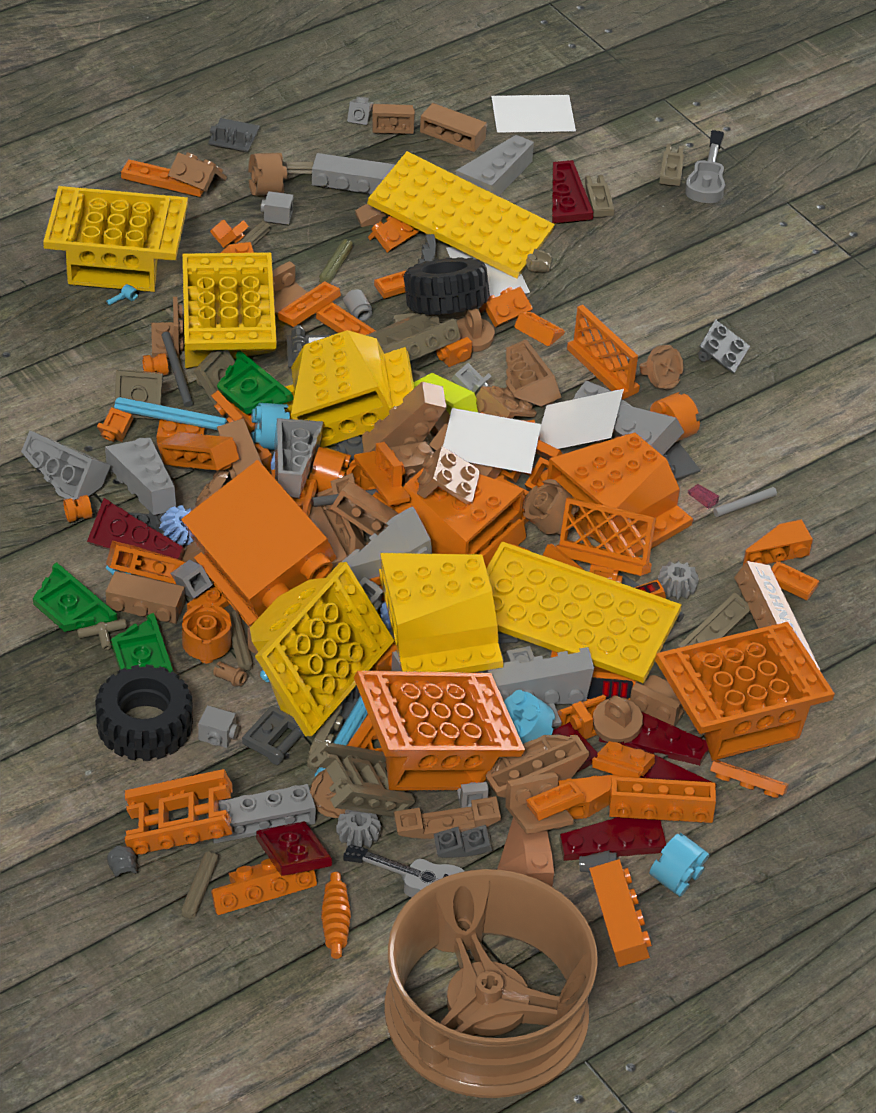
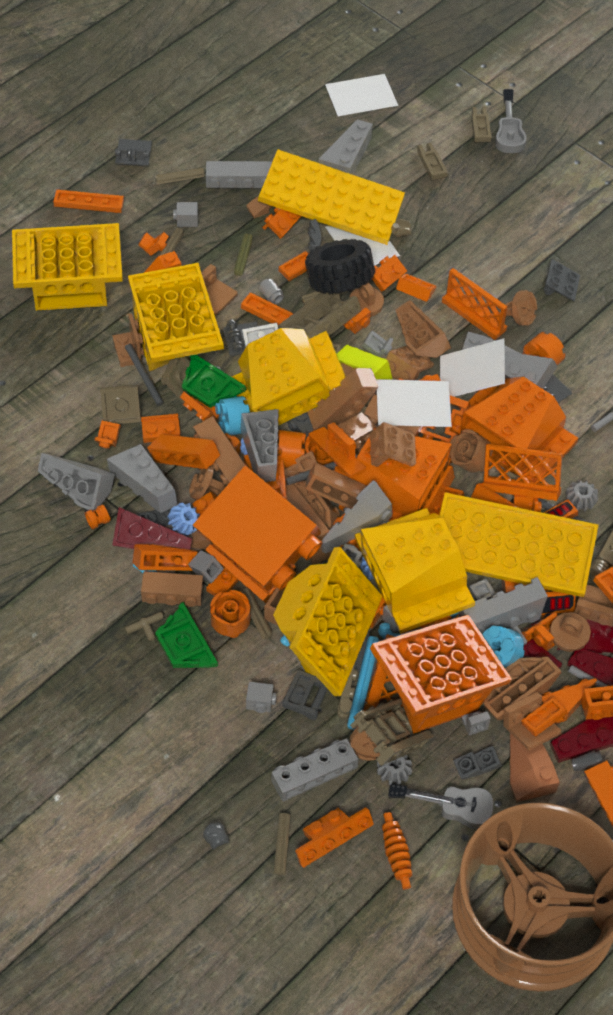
camera: 10 degrees left, 10 degrees up
green wing [33,562,117,632] -> none
black tyre [95,664,193,761] -> none
medium azure hand [106,284,138,305] -> none
medium azure axle [114,397,227,430] -> none
orange fence [125,769,233,855] -> none
orange wheel [142,353,169,376] -> none
medium nougat bracket [168,152,227,192] -> none
medium nougat pin [213,661,247,687] -> none
medium nougat brick [248,153,287,196] -> none
dark red tile [256,821,332,876] -> none
orange plate [278,281,341,327] -> none
light grey bracket [347,97,374,125] -> none
medium nougat bracket [372,104,415,134] -> none
medium nougat slope [394,797,501,839] -> none
medium nougat brick [420,103,487,152] -> none
dark red wing [552,160,593,223] -> none
orange plate [592,741,655,778] -> none
clear pink piece [688,484,719,509] -> none

